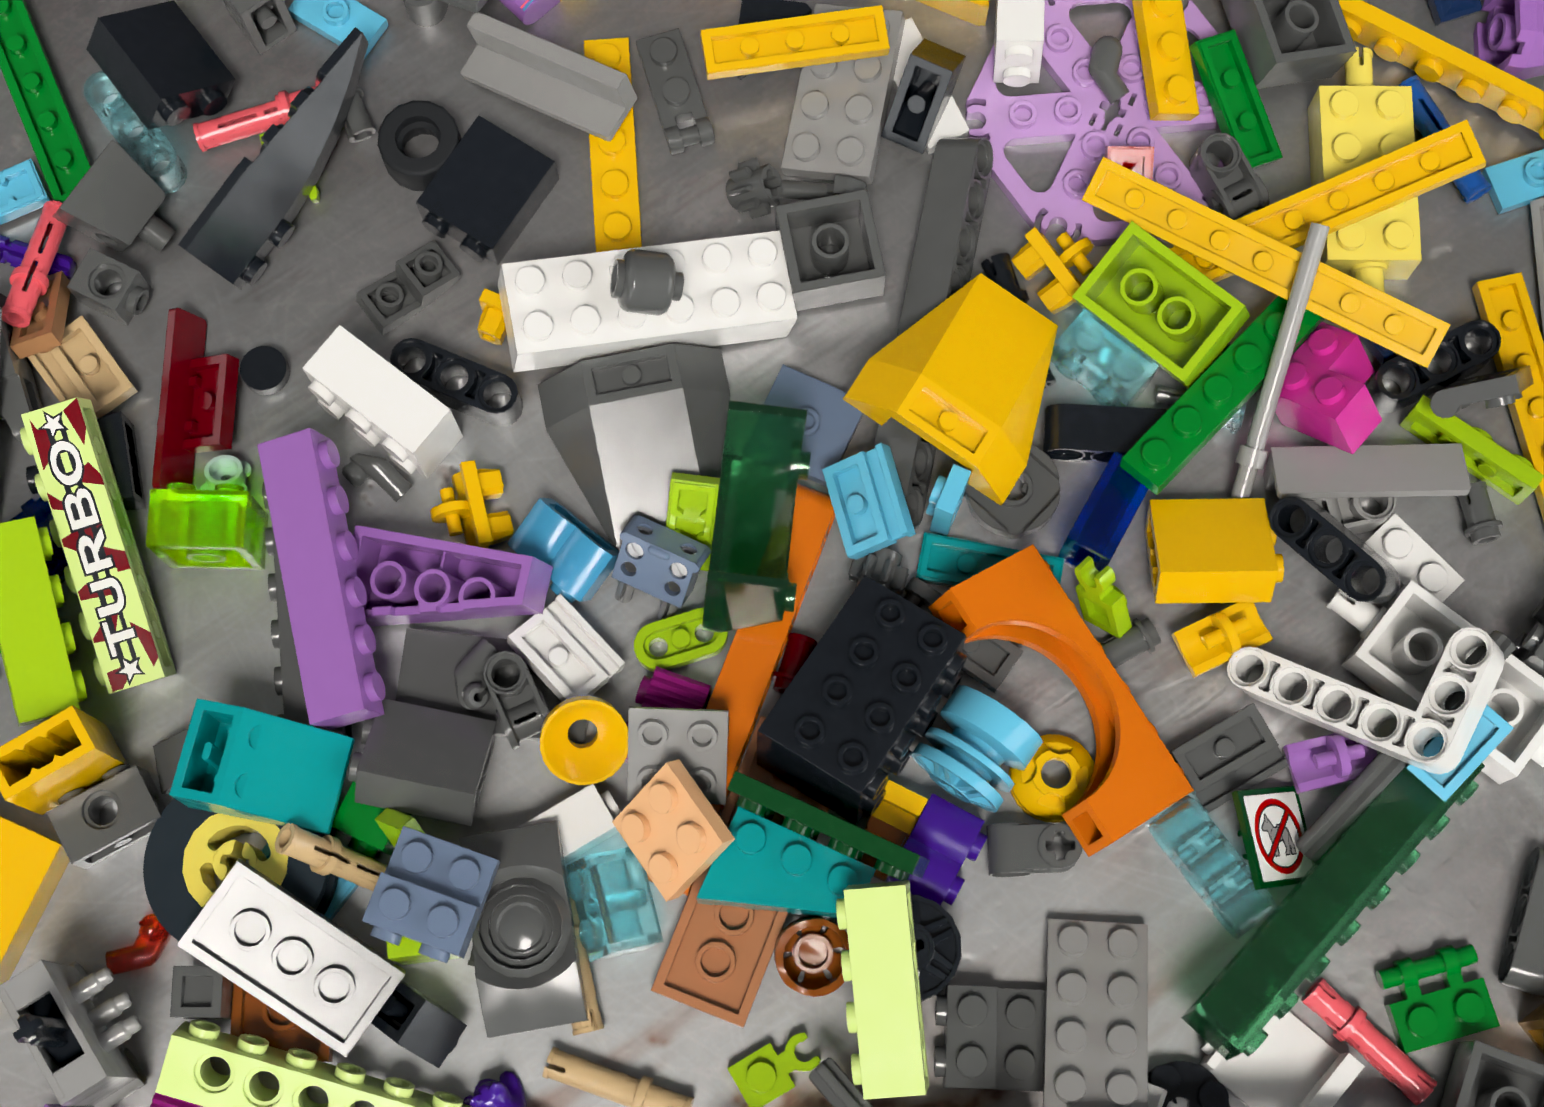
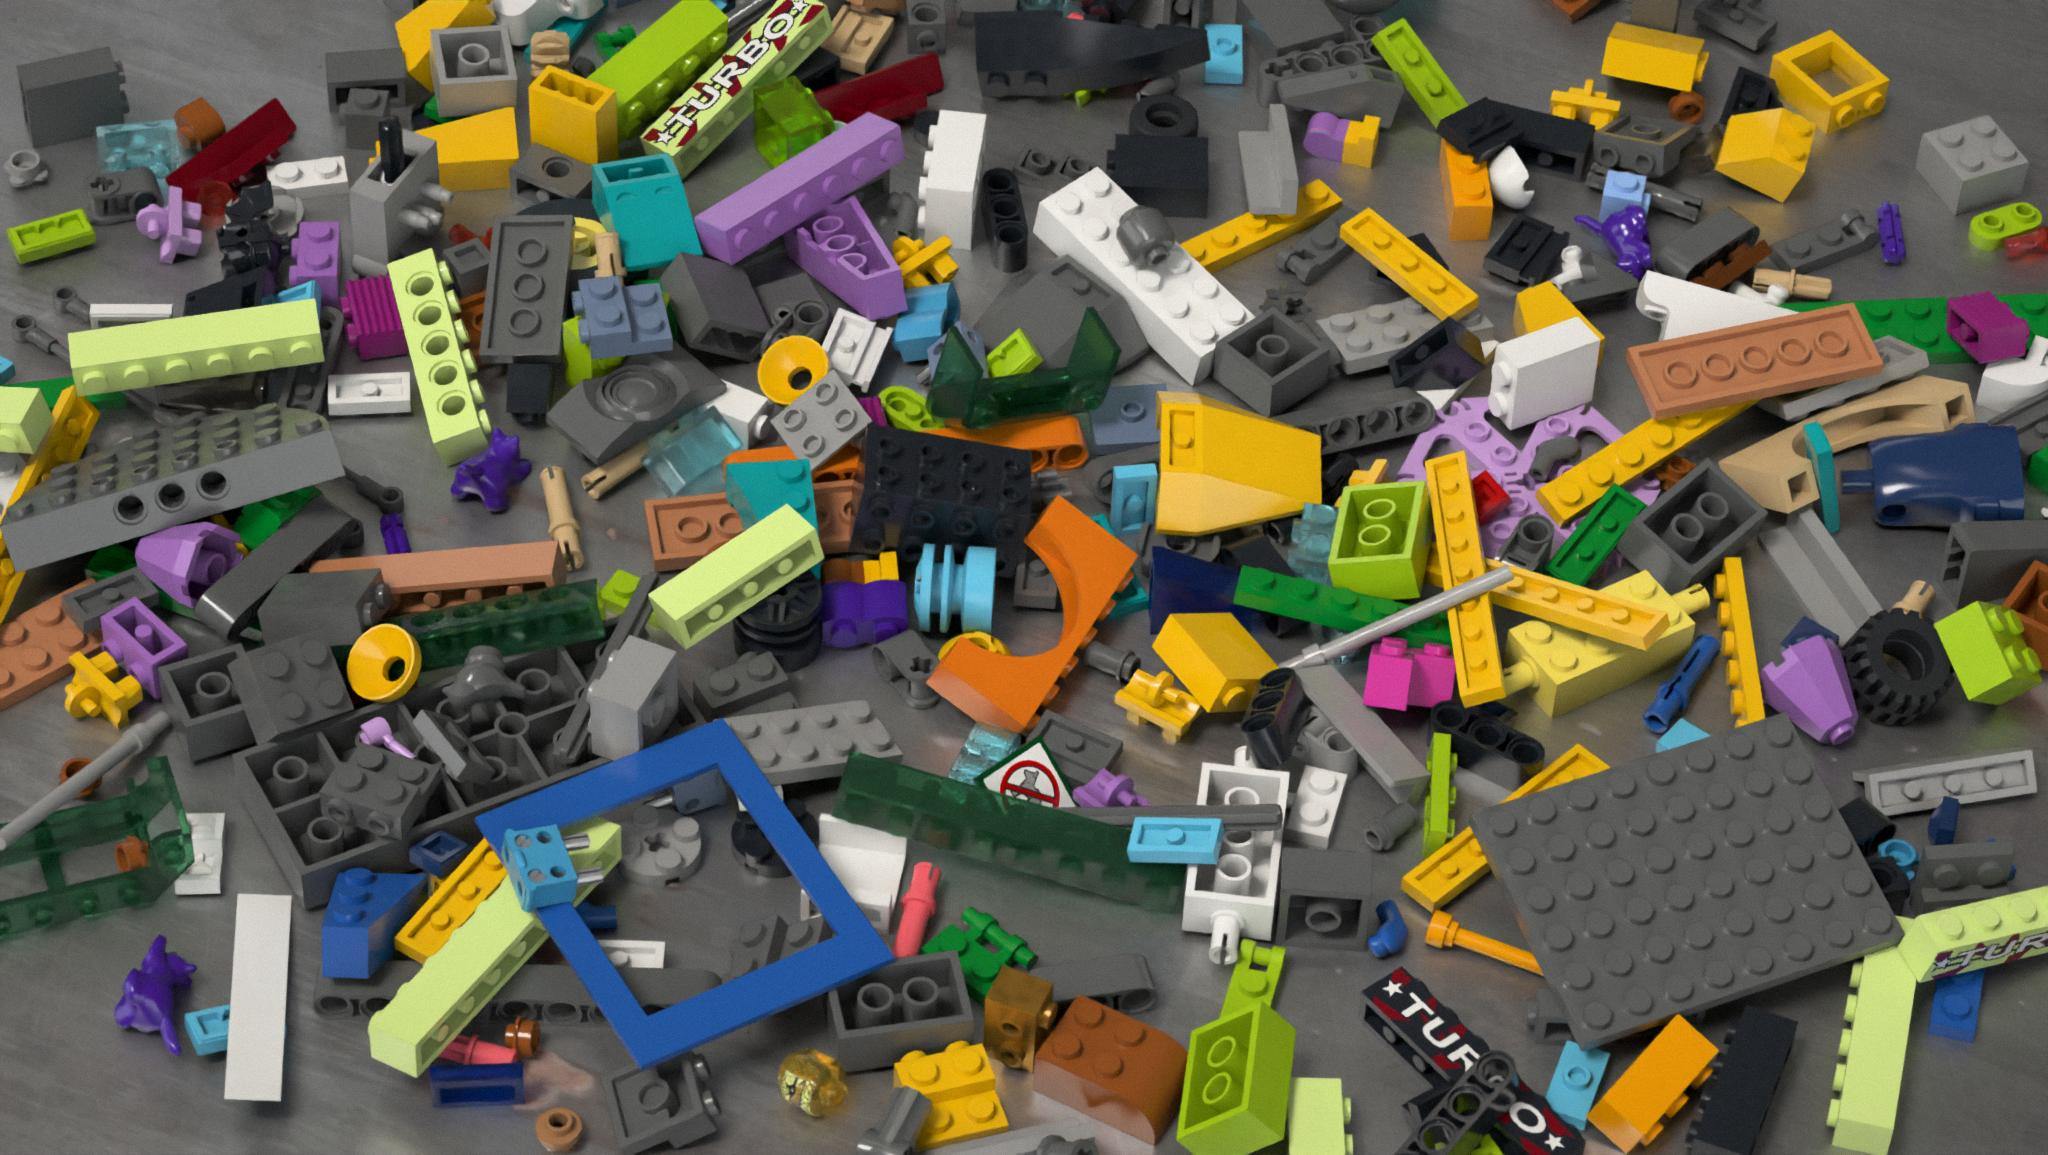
camera: 55 degrees right, 30 degrees down
light nougat plate [612,759,735,902] -> none
dark green plate [727,771,930,881] -> none
medium azure plate [822,443,916,560] -> none
lime plate [1075,556,1132,639] -> none
white beam [1227,627,1505,774] -> none
dark grey plate [1430,365,1534,418] -> none

